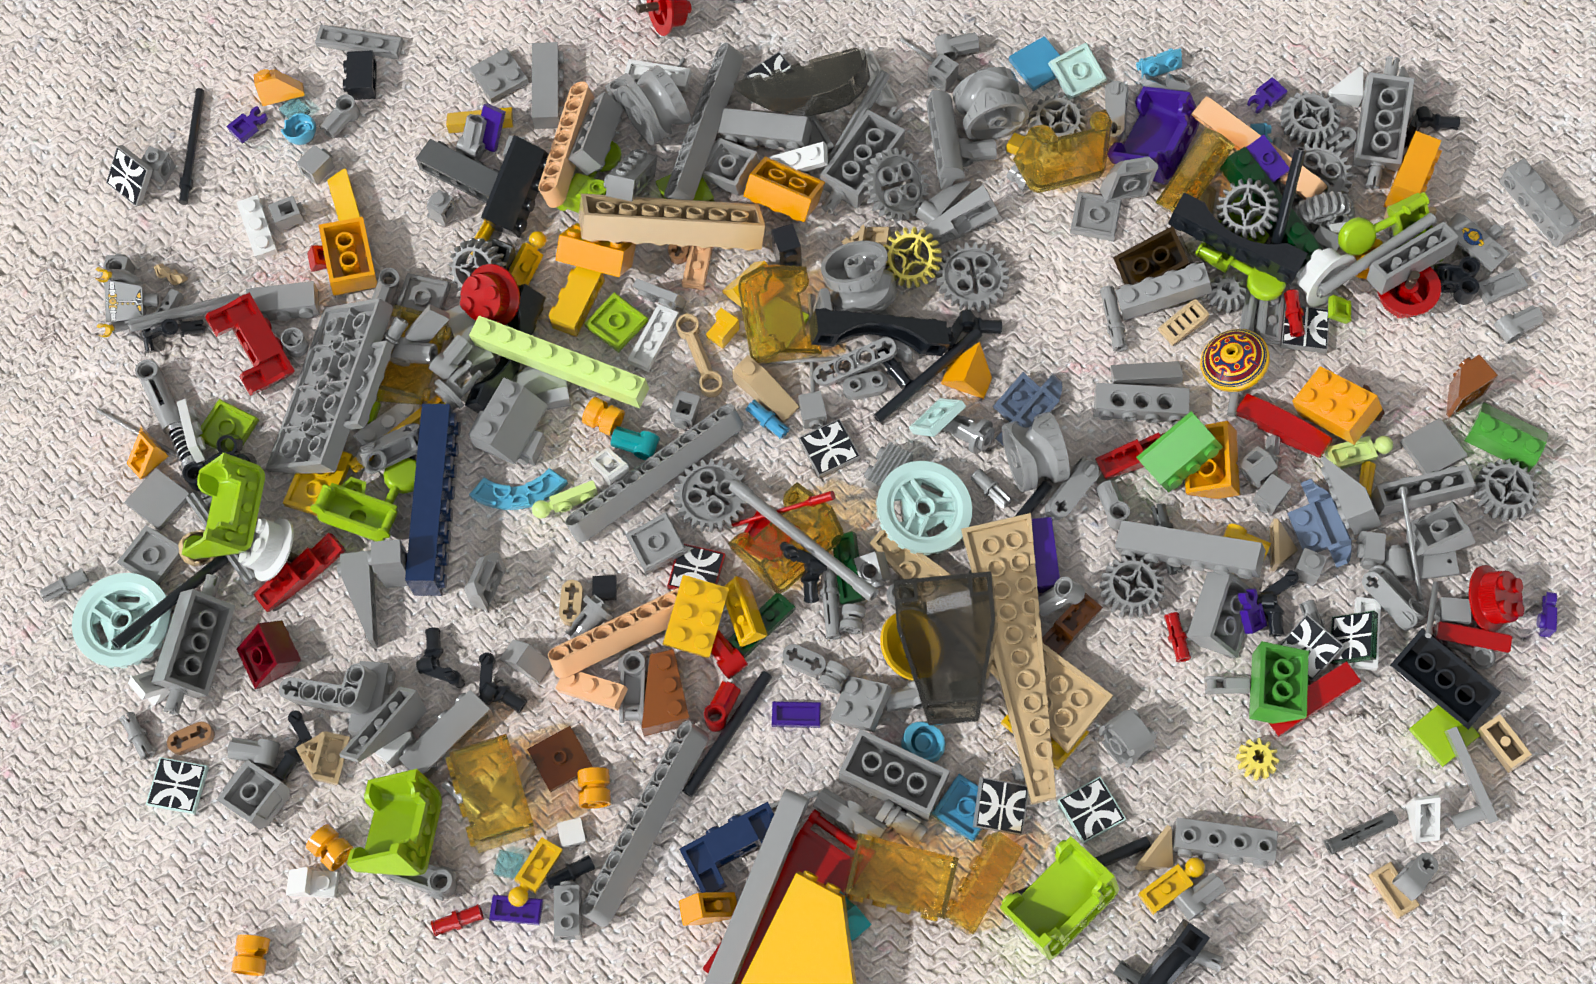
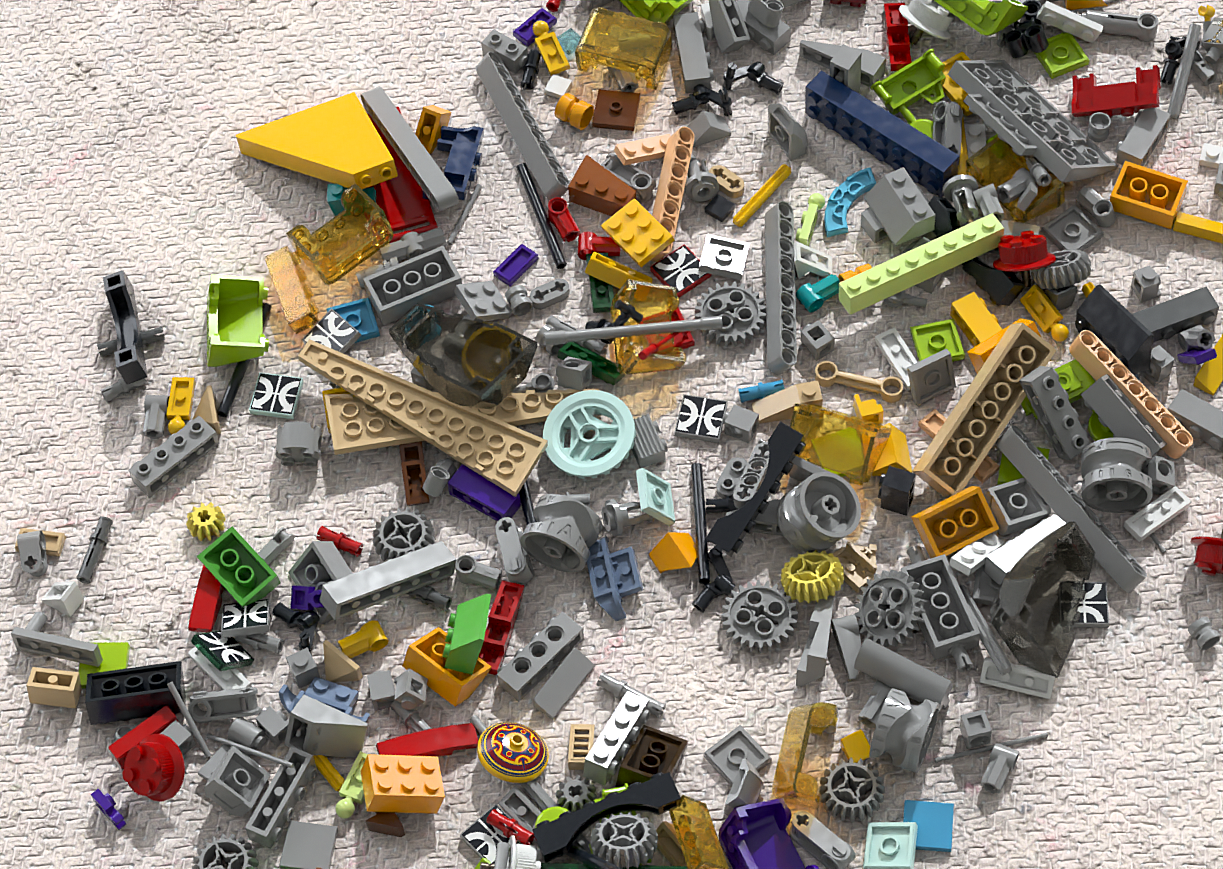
camera: 130 degrees right, 10 degrees down
none -> yellow axle [733,164,791,227]

